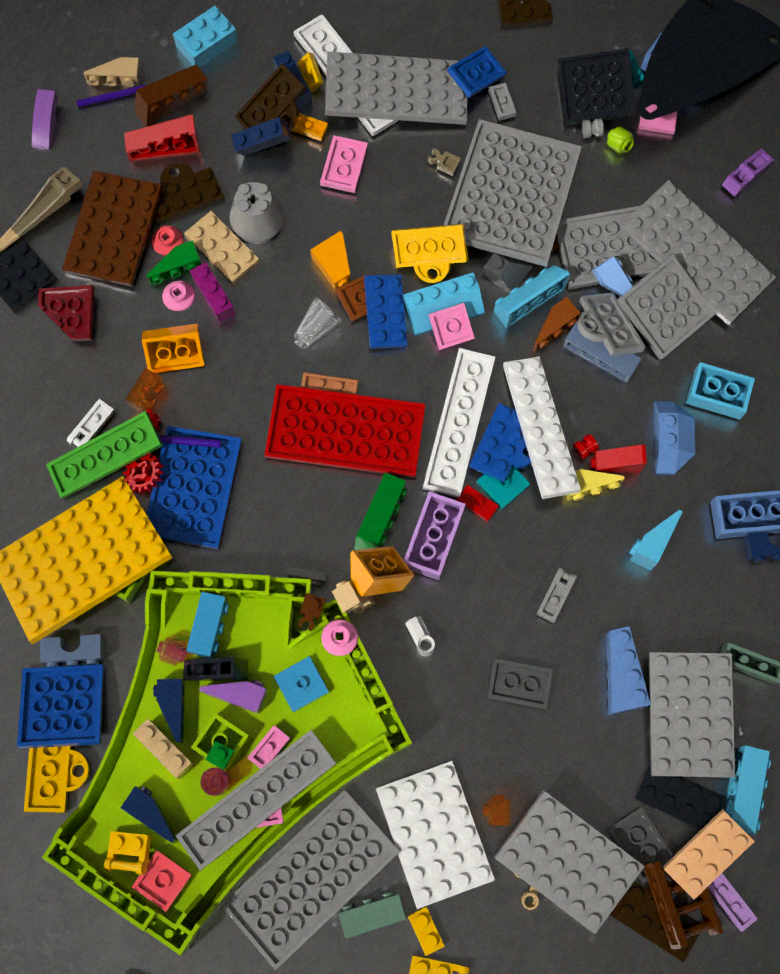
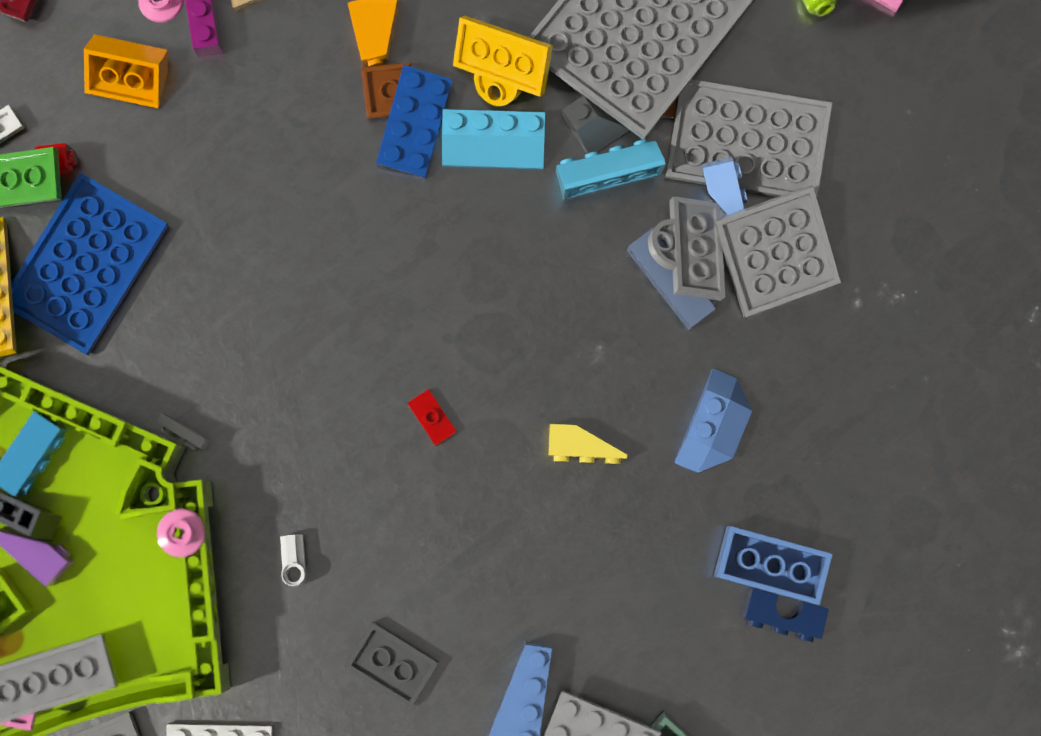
camera: 20 degrees right, 10 degrees up
red gear [123,453,164,494] -> none
clear orange brick [125,368,165,413] -> none
dark purple bar [159,435,221,448] -> none
bright pink plate [247,725,290,769] -> none
red plate [264,384,425,478] -> none
dark azure plate [274,656,329,713] -> none
clear cone [293,297,343,349] -> none
reddish brown plate [298,593,326,632] -> none
nougat tile [301,372,359,395] -> none
tan arch [332,580,376,613] -> none
light orange slope [351,546,414,597] -> none
green wedge [354,473,408,550] -> none
lavender brick [404,491,466,580] -> none
white plate [423,348,495,498] -> none
bright pink plate [428,303,475,350] -> none
blue plate [469,403,532,482] -> none
teal plate [476,467,530,510] -> none
white plate [503,357,581,499] -> none
dark orange slope [533,297,581,351] -> none
light grey plate [536,567,577,623] -> none
red wheel [573,434,599,460] -> none
red slope [590,445,647,474] -> none
light grey plate [620,180,776,326] -> none
medium azure slope [629,510,683,571] -> none
medium azure brick [685,362,755,420] -> none
medium lavender slope [722,148,774,197] -> none

